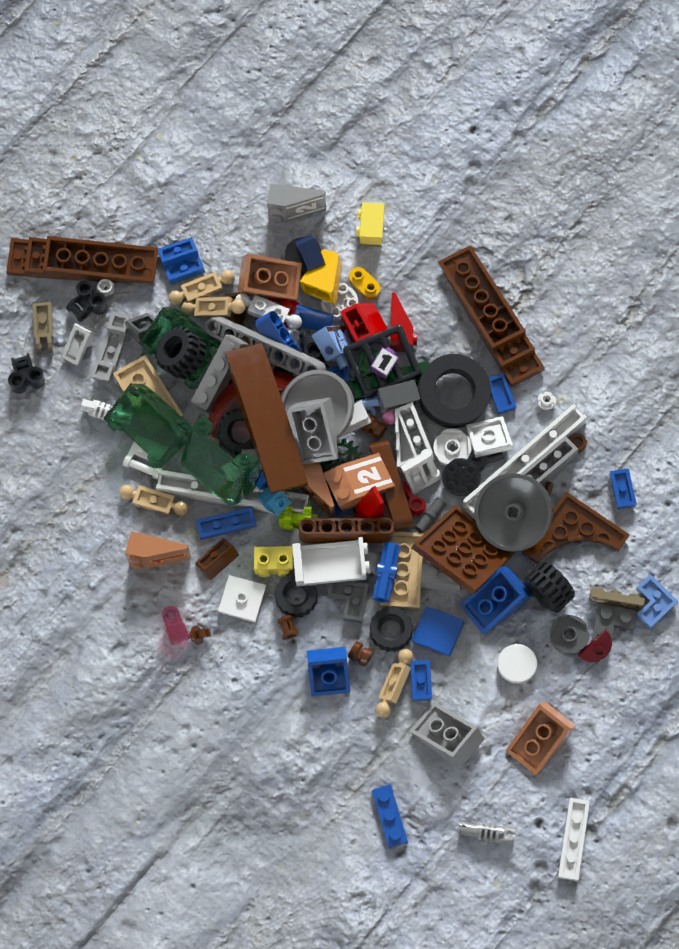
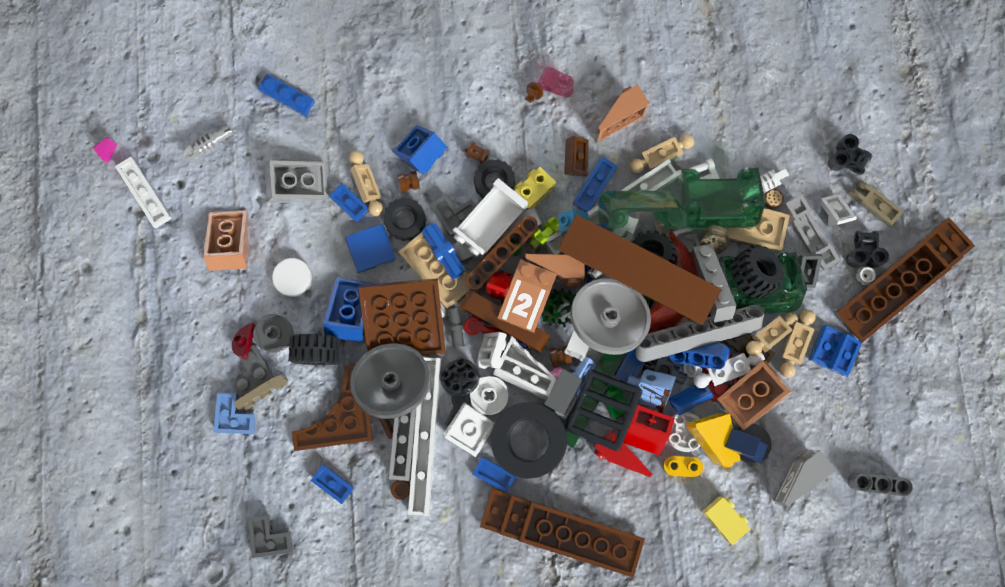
camera: 135 degrees right, 10 degrees up
white plate [218,575,267,623] -> none
light grey slope [287,397,338,465] -> none
brick [369,347,399,379] -> none
white plate [537,392,556,410] -> none
none -> dark pink slope [93,137,117,163]
none -> dark tan wheel [700,225,729,254]
none -> tile [763,189,784,209]
none -> dark grey beam [848,473,913,496]

